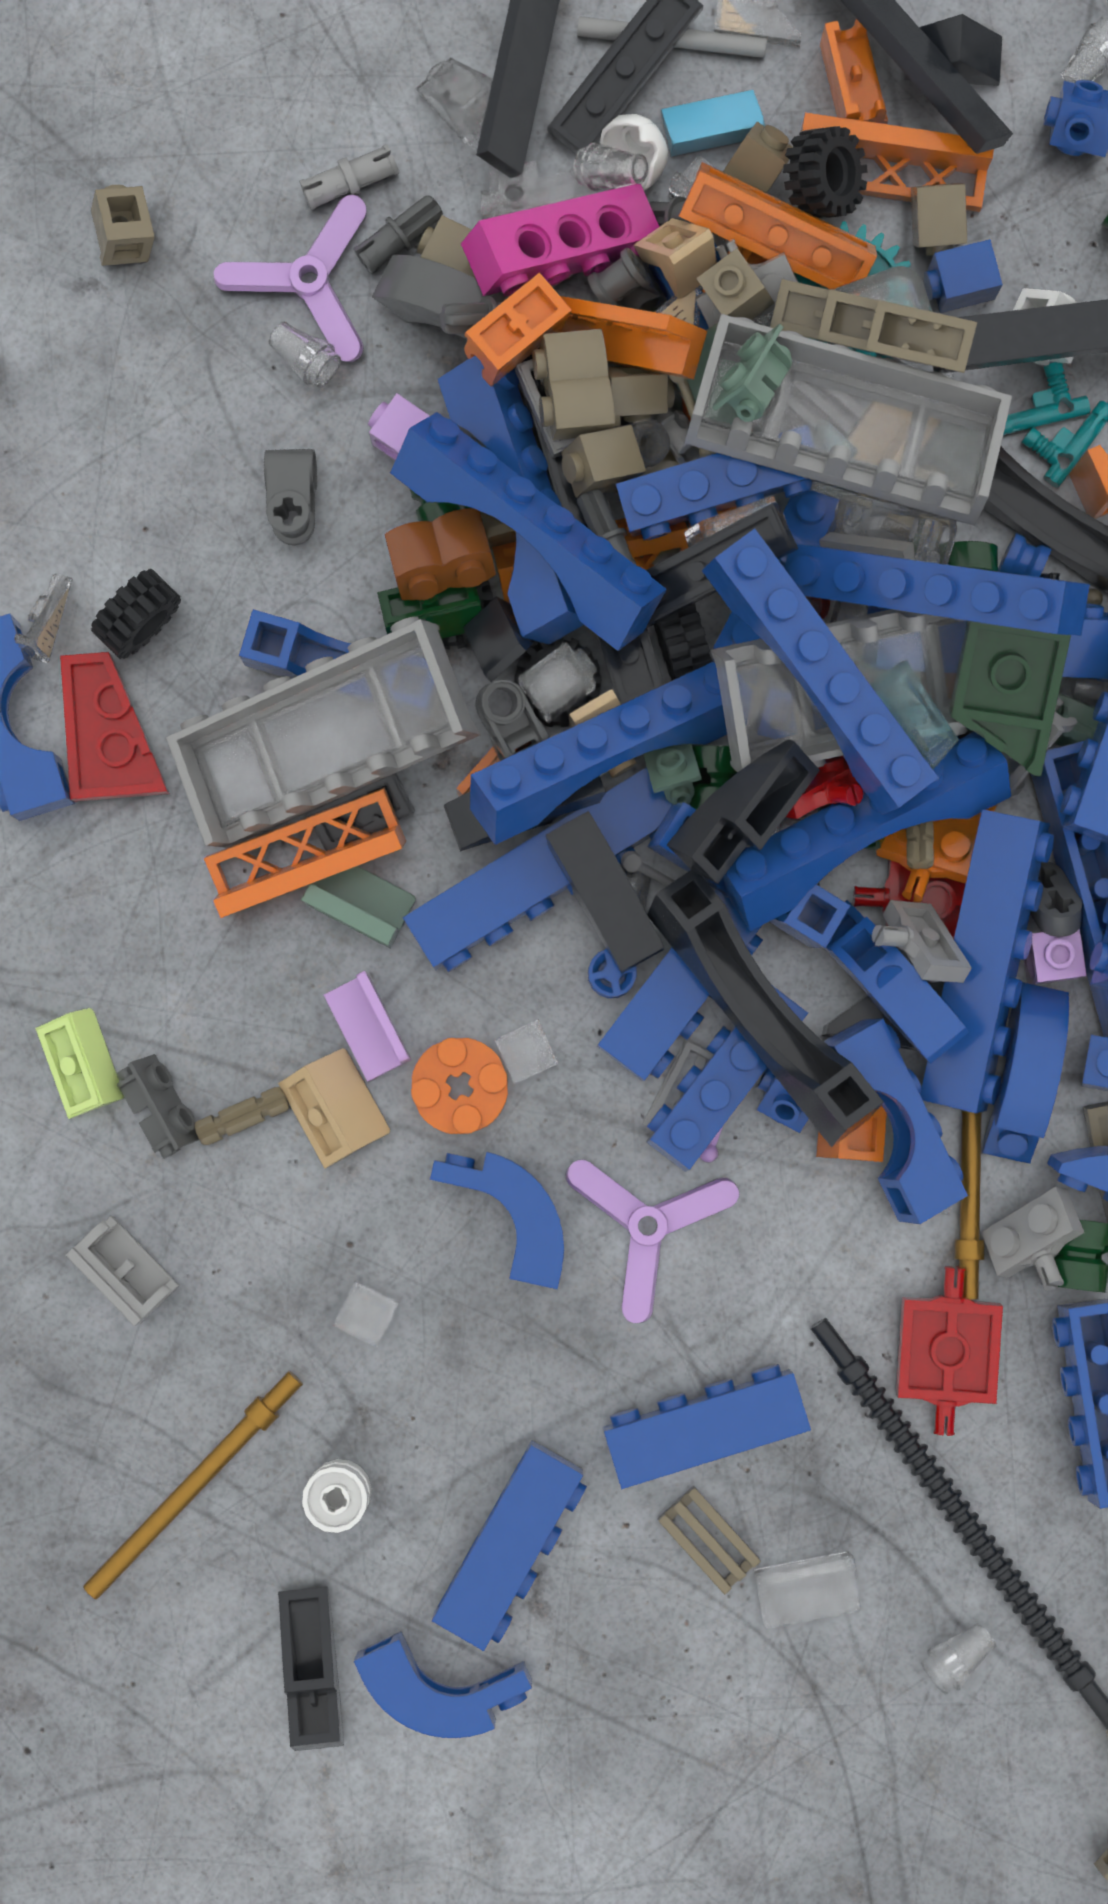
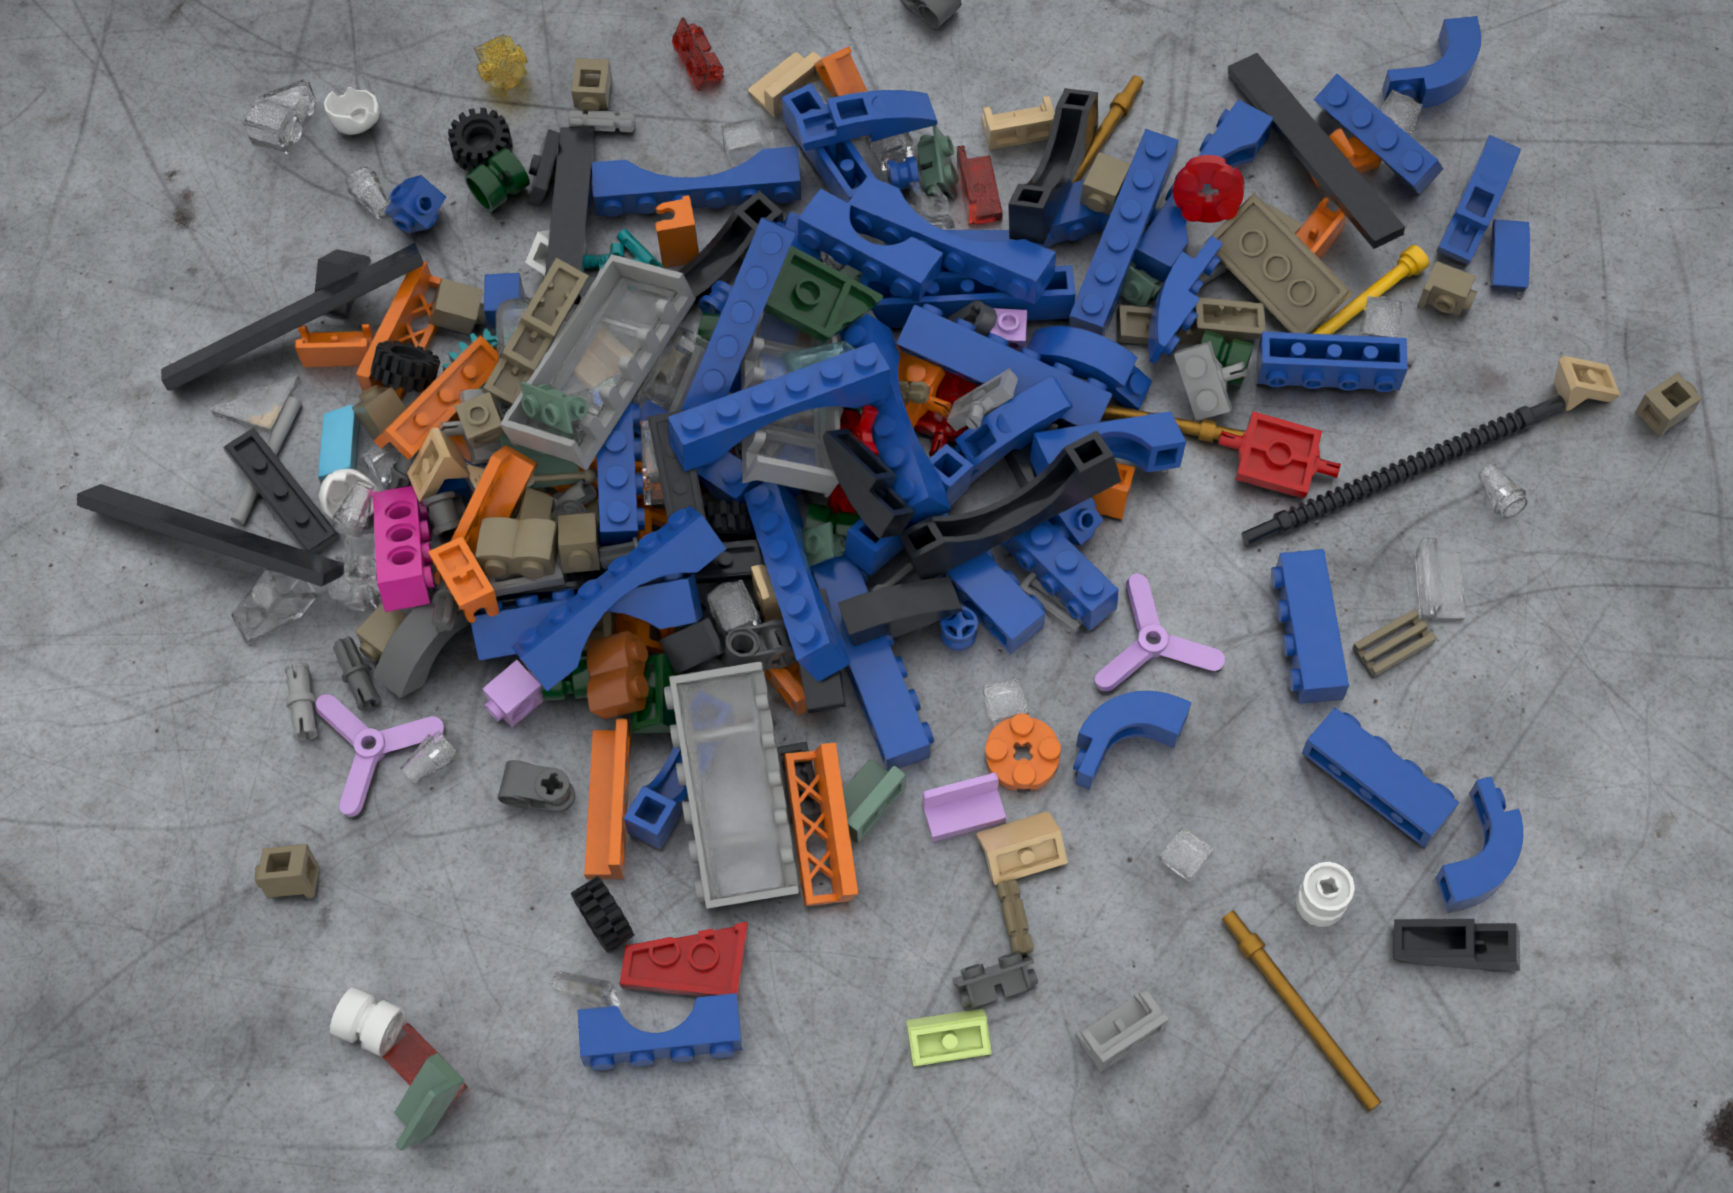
camera: 75 degrees left, 20 degrees down
none -> orange fence [584,719,632,879]

